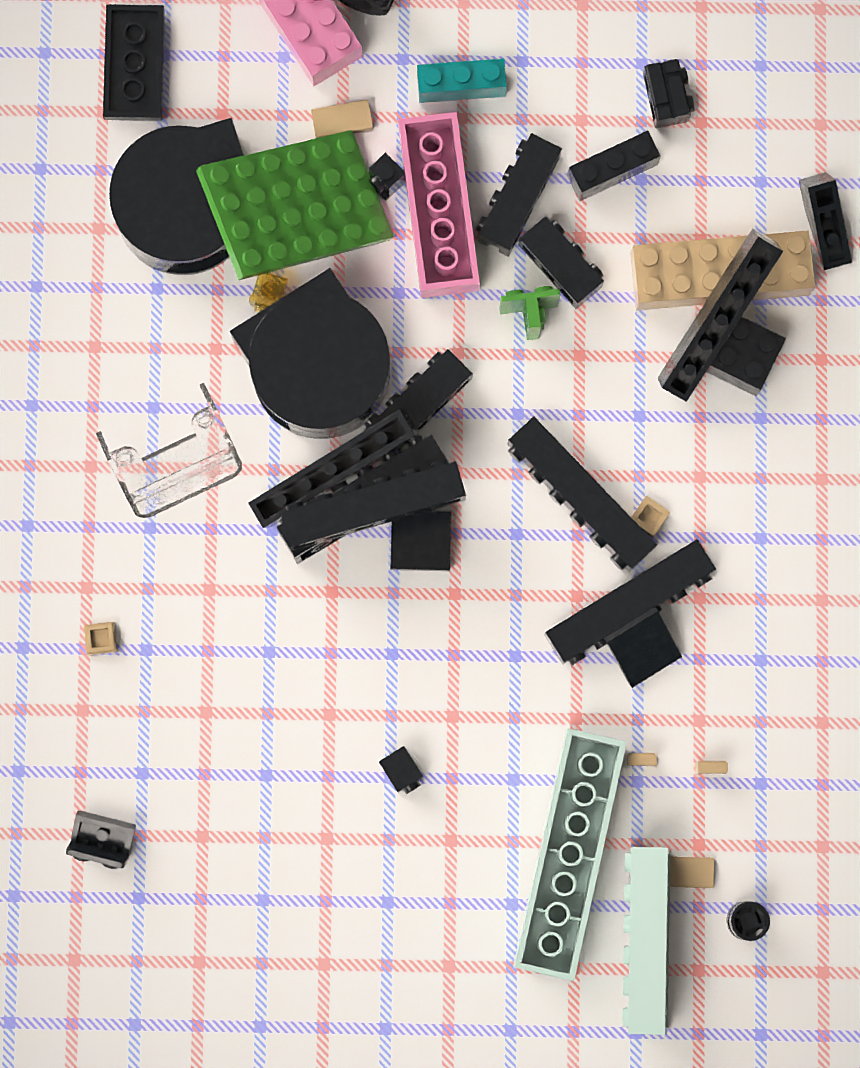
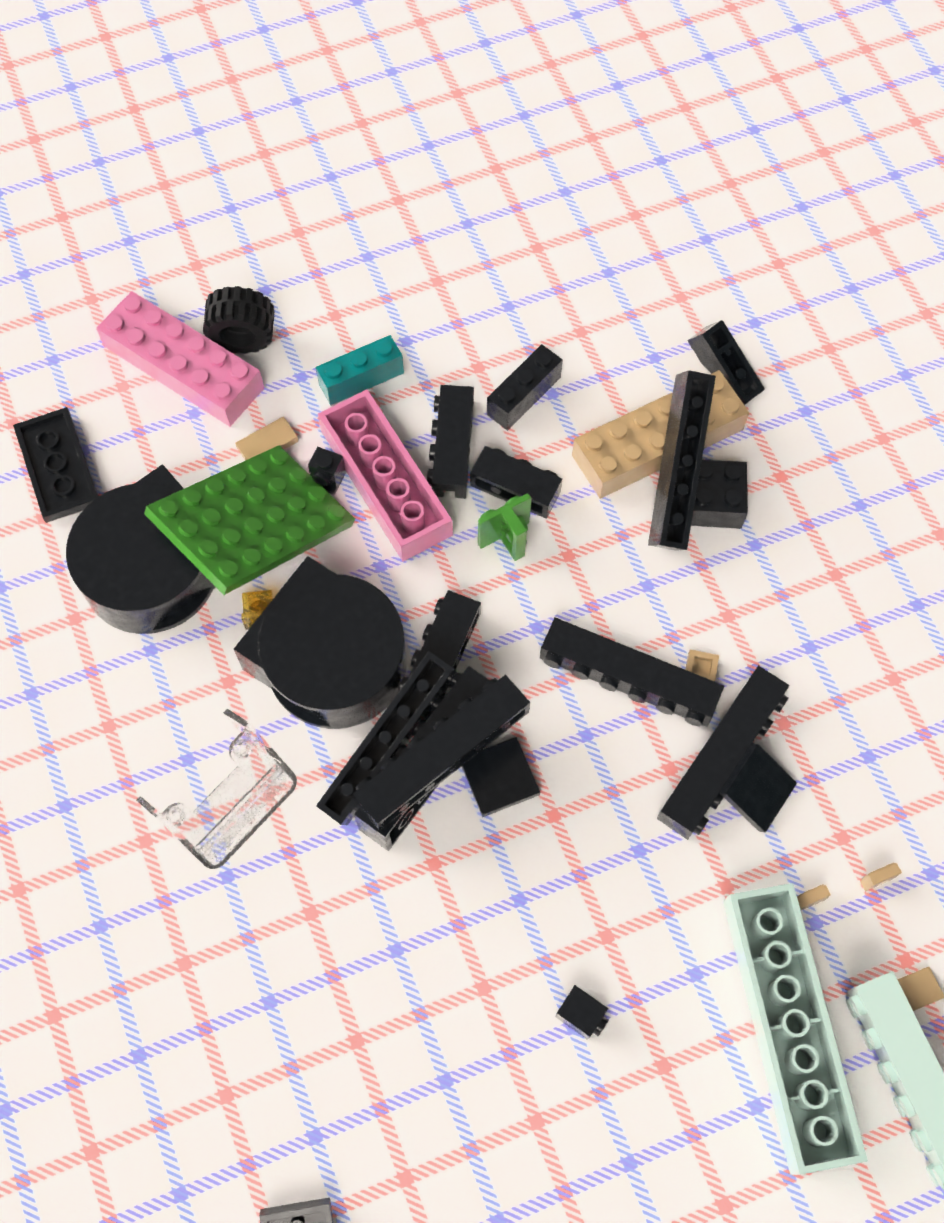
camera: 20 degrees left, 15 degrees down
tan tile [84,622,117,656] -> none
black brick [642,59,695,128] -> none

